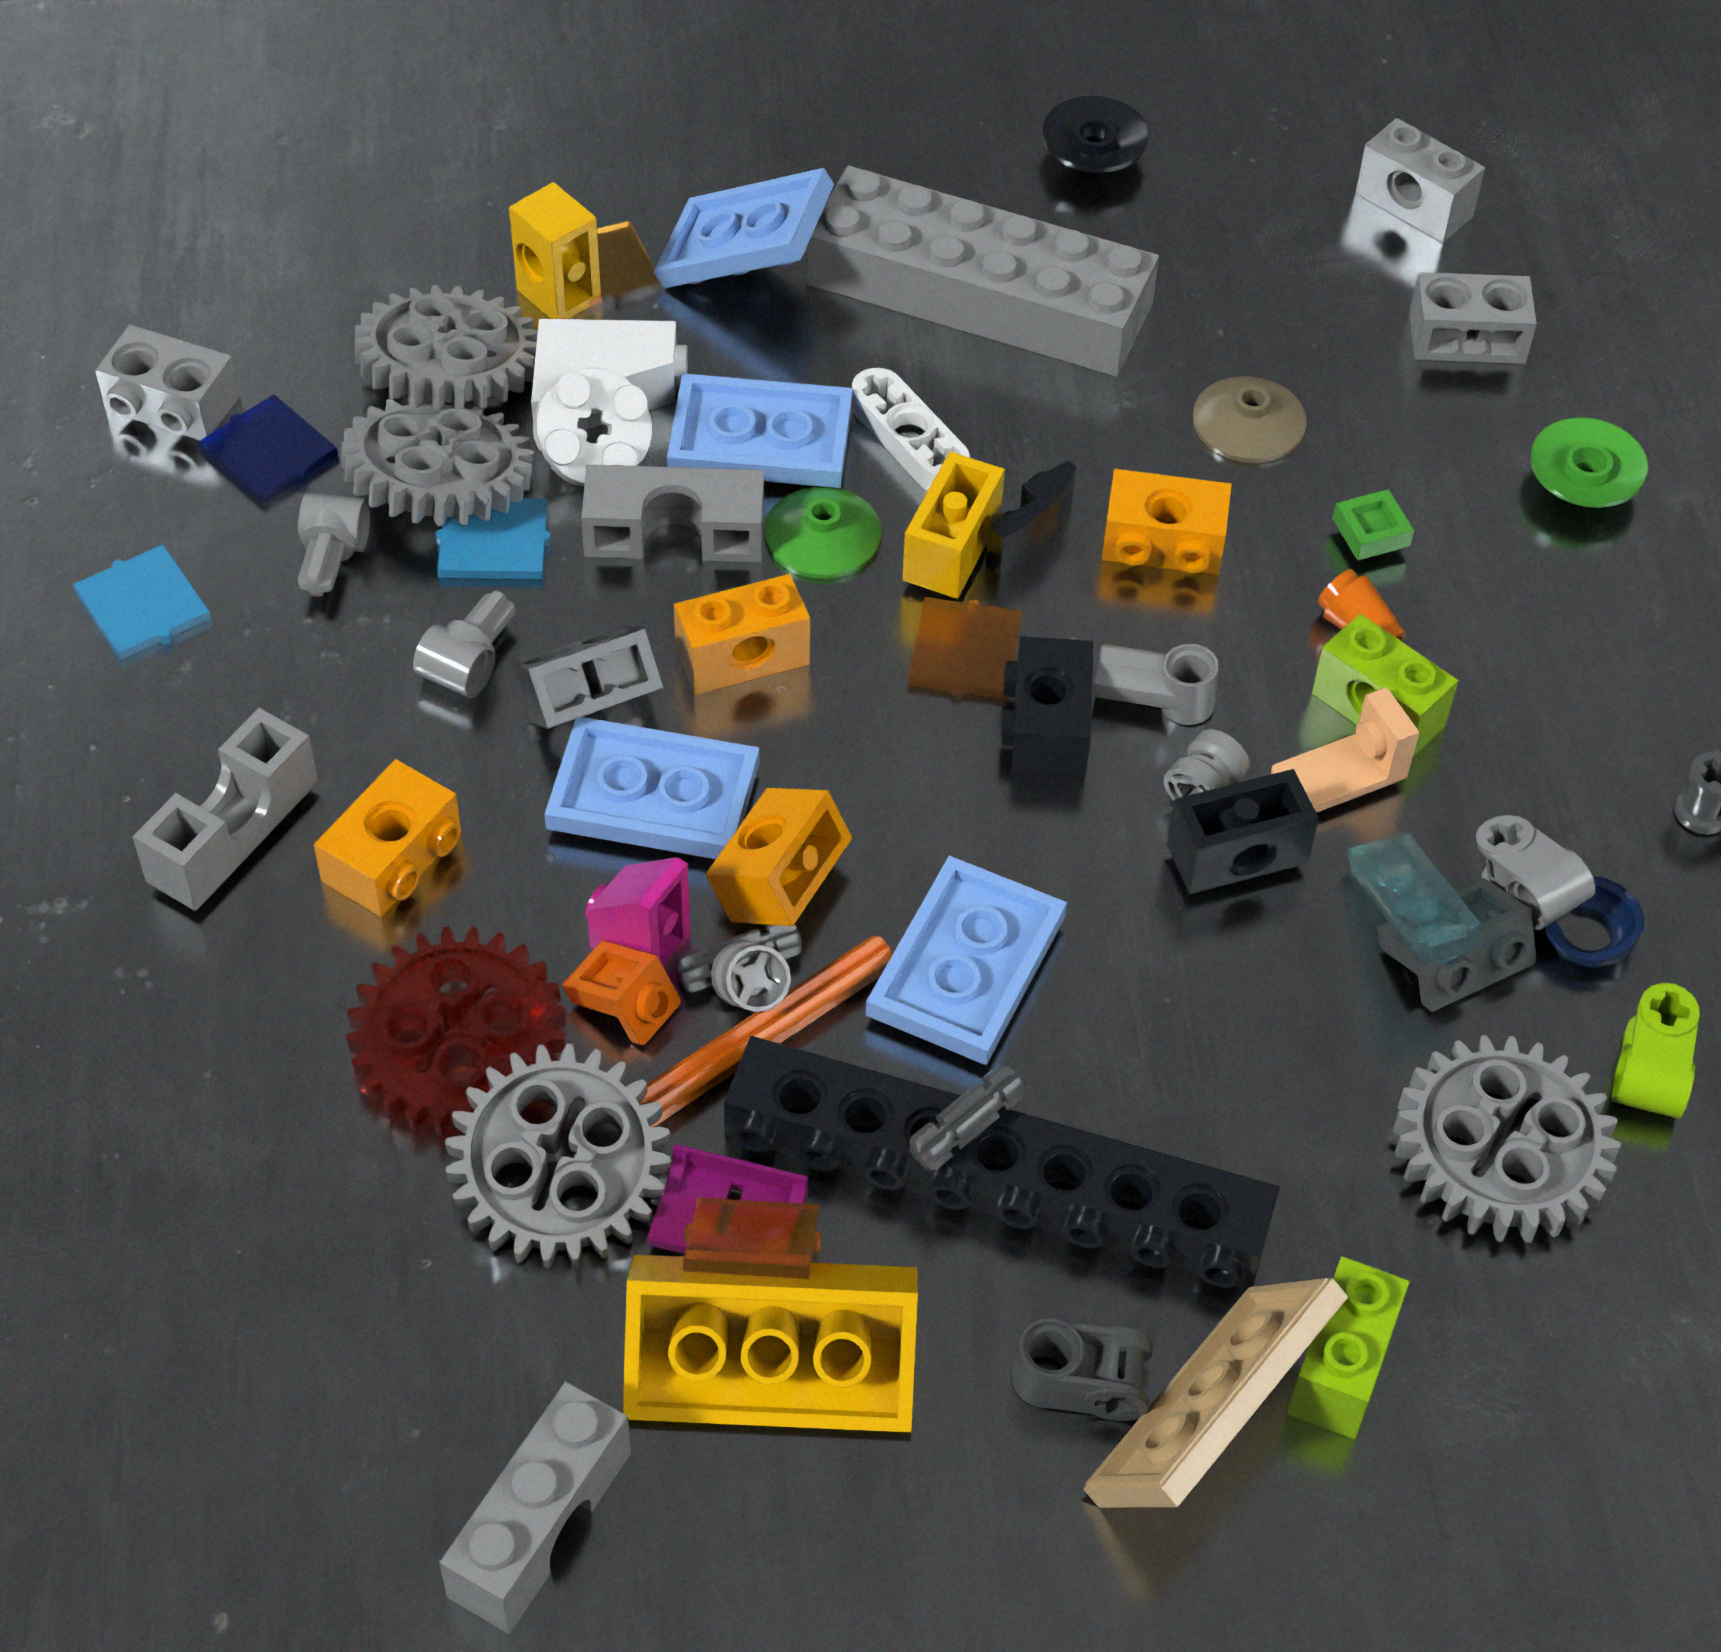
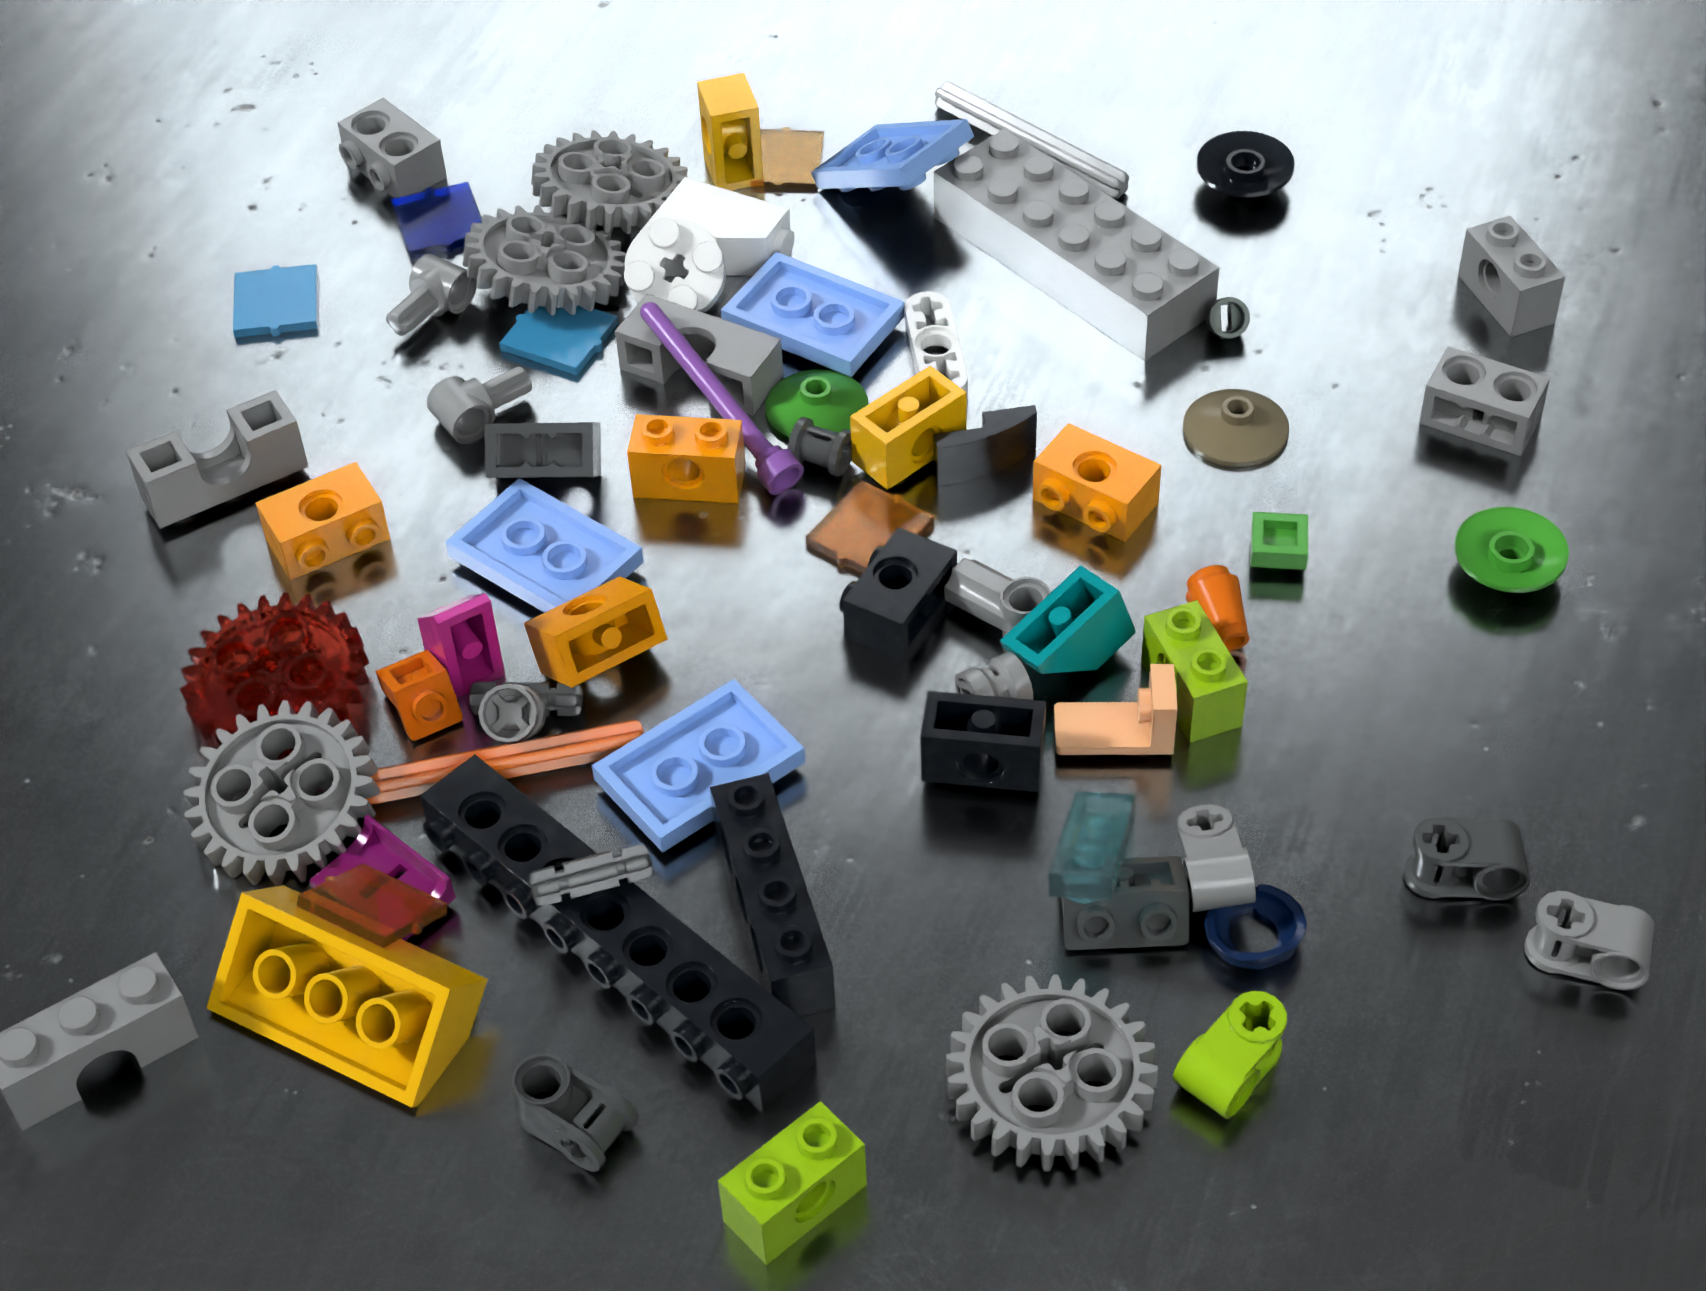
camera: 30 degrees right, 5 degrees down
tan tile [1083,1278,1348,1508] -> none
none -> medium lavender piece [640,302,804,495]
none -> black brick [710,773,836,1017]
none -> dark grey bush [787,417,852,477]
none -> axle [934,82,1129,199]
none -> teal slope [1000,565,1136,674]
none -> pearl dark grey hinge [1206,297,1250,338]

